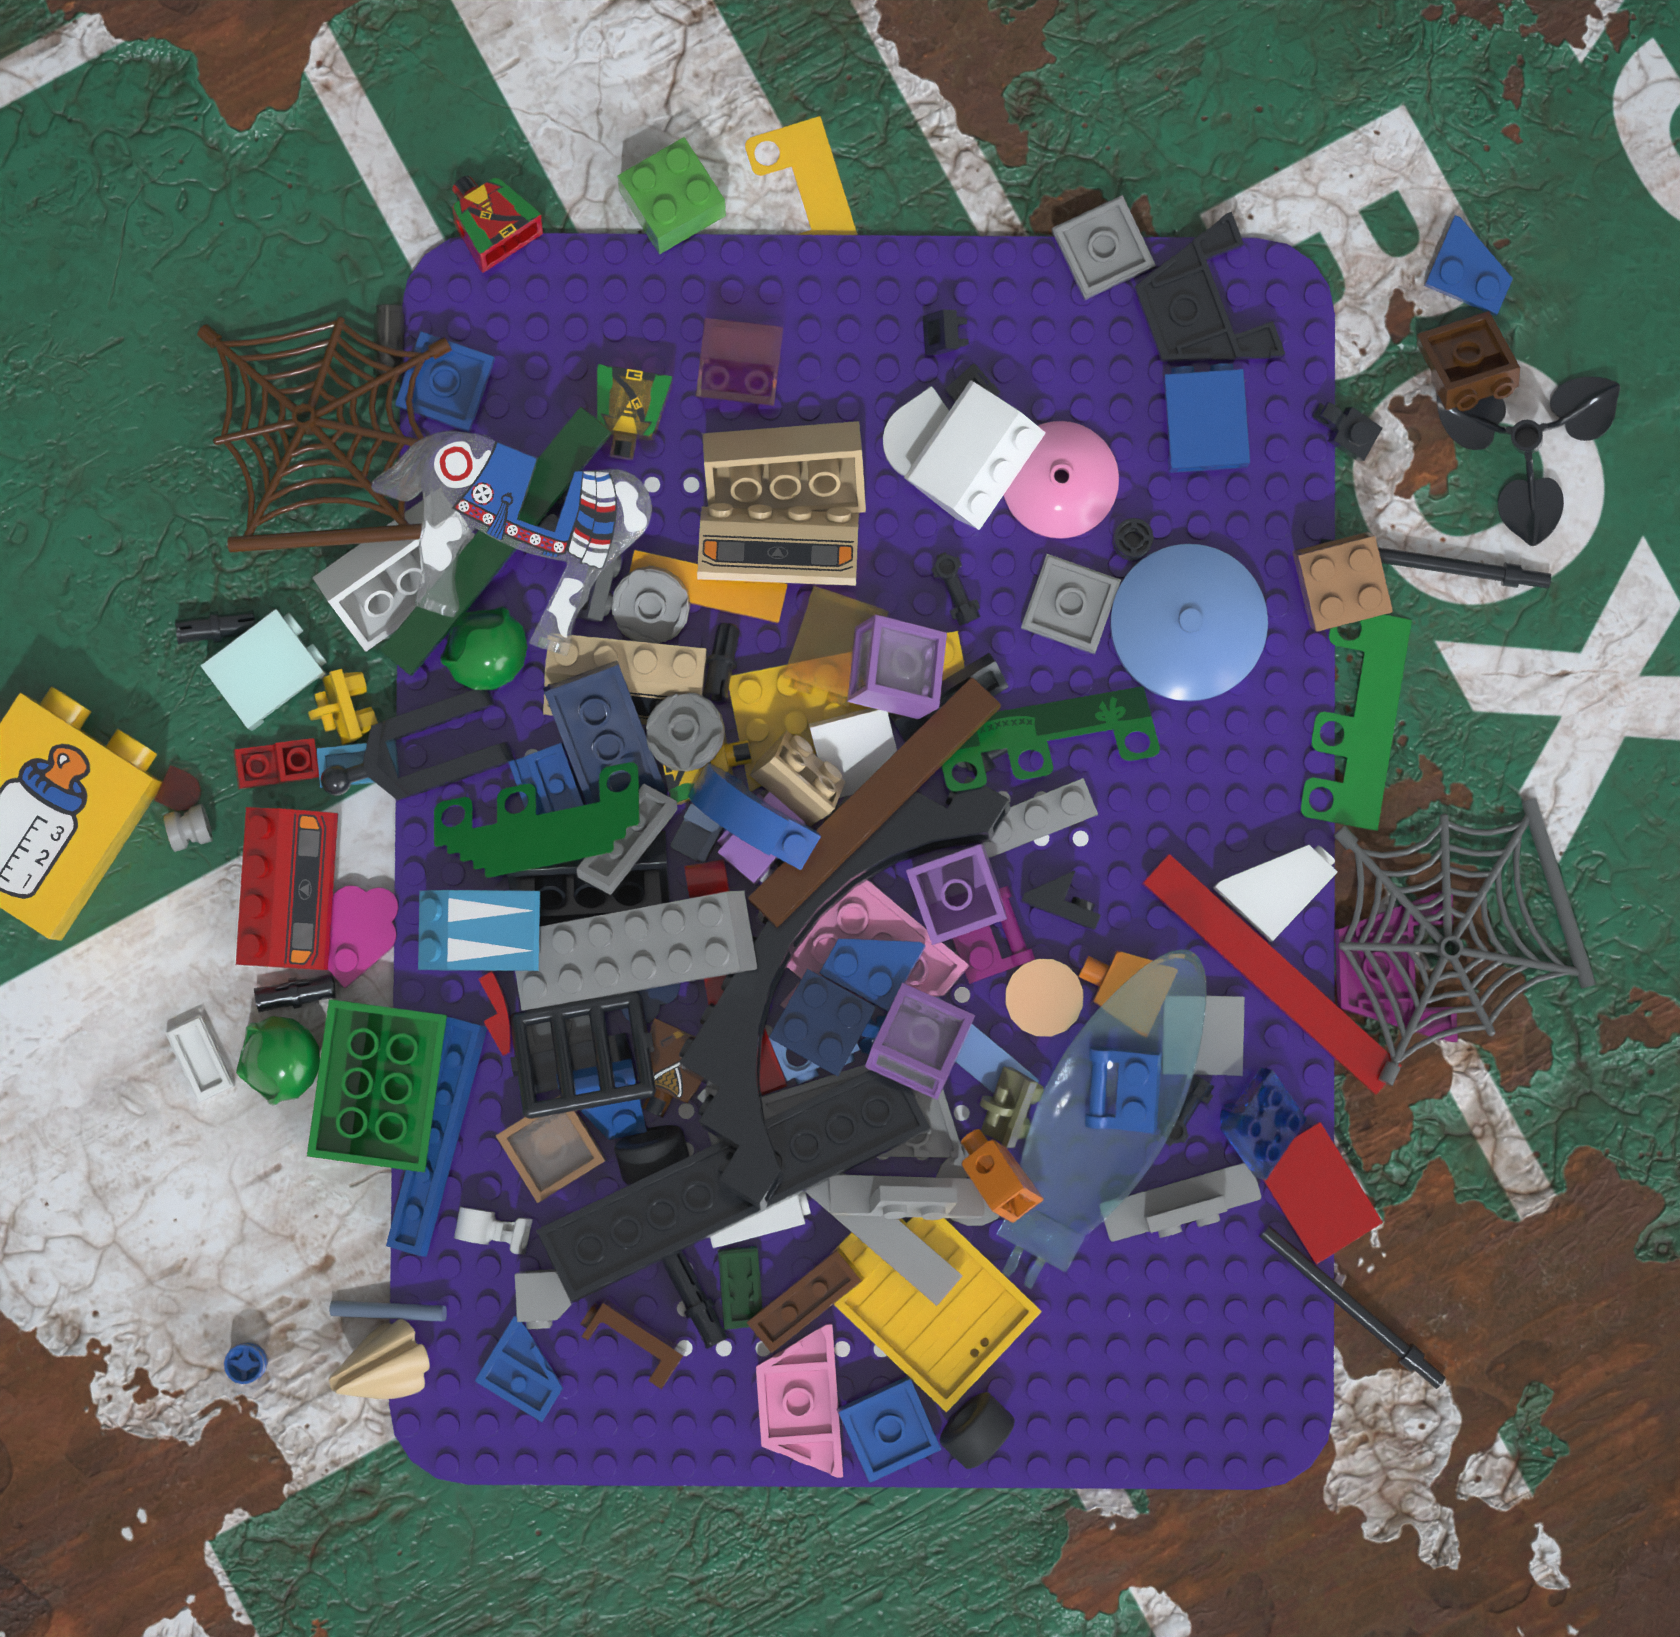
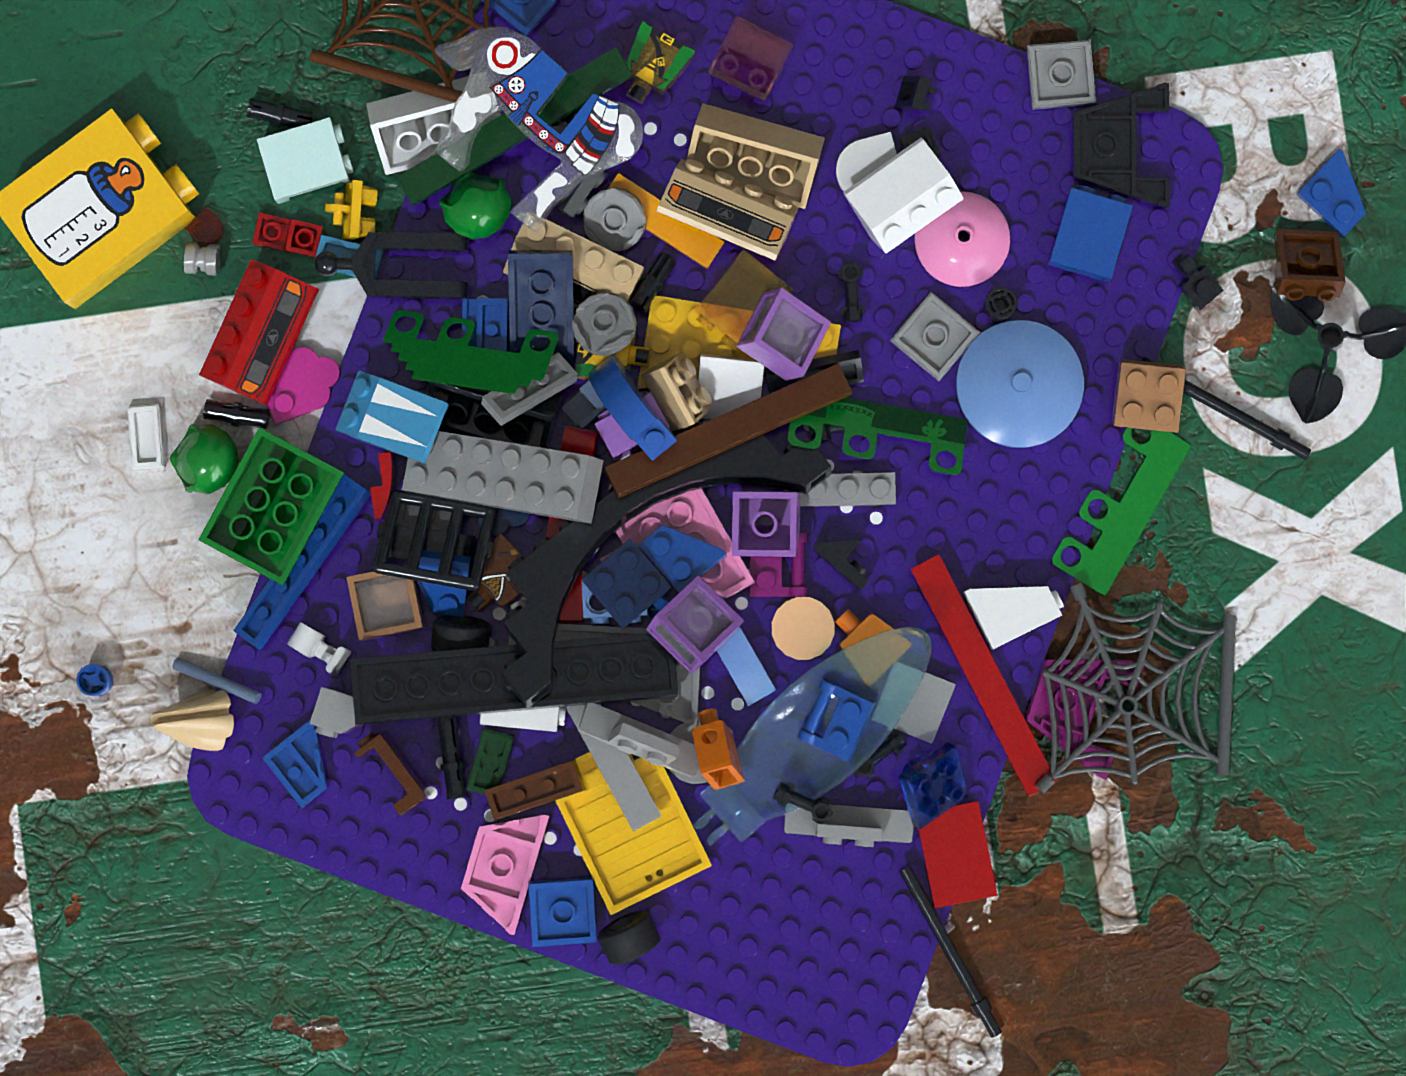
camera: 30 degrees right, 0 degrees up
olive hips [980,1066,1044,1148] -> none
none -> black bar [773,781,833,823]

